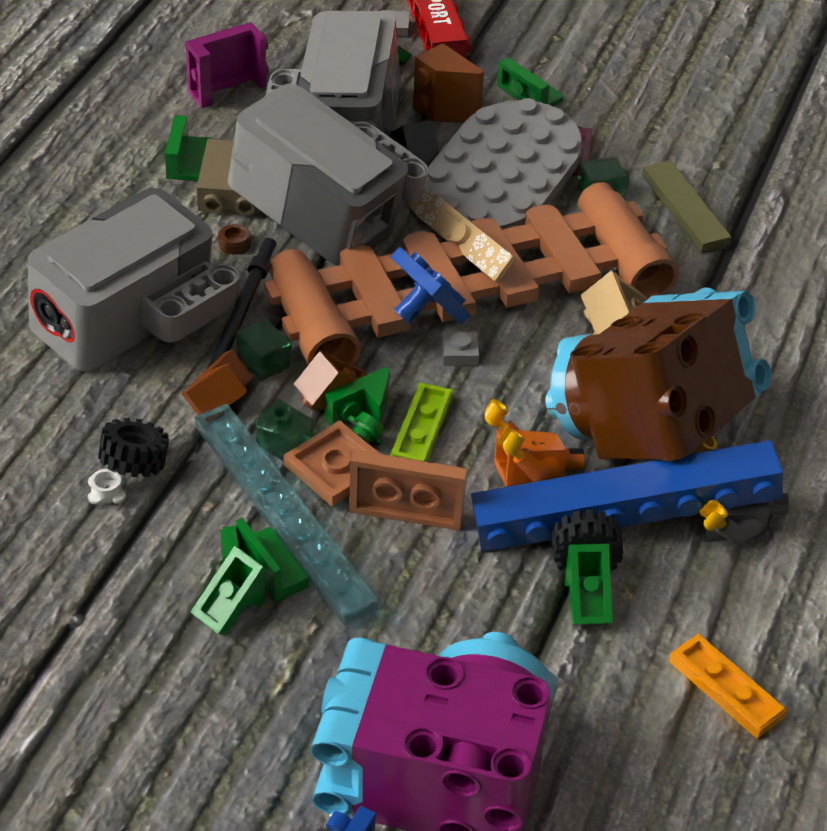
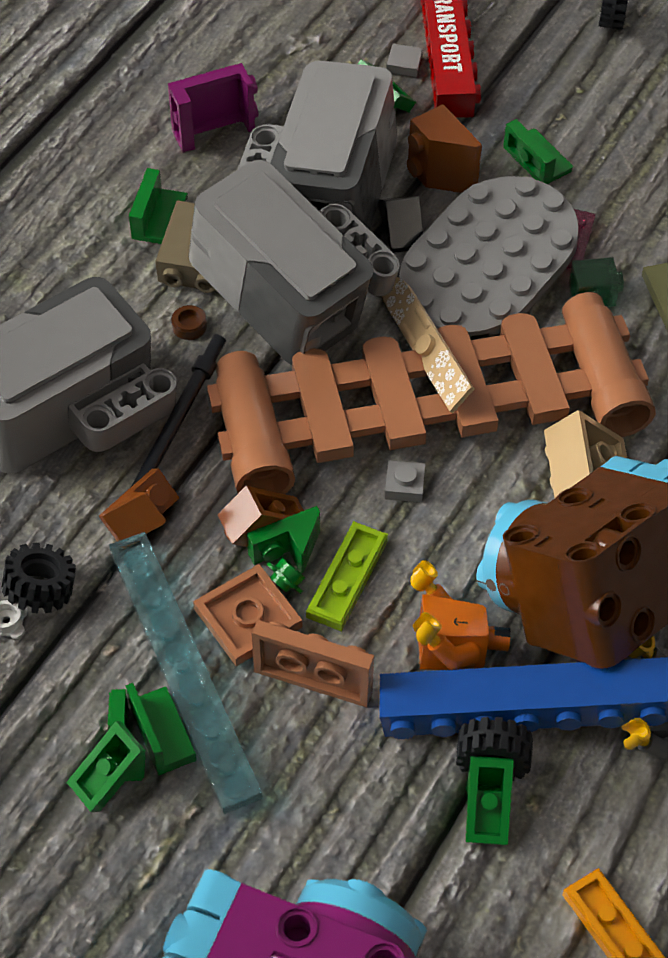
camera: 10 degrees right, 10 degrees up
clear green brick [236,318,292,381] -> none
clear green brick [255,399,313,462] -> none
blue plate [390,247,471,325] -> none

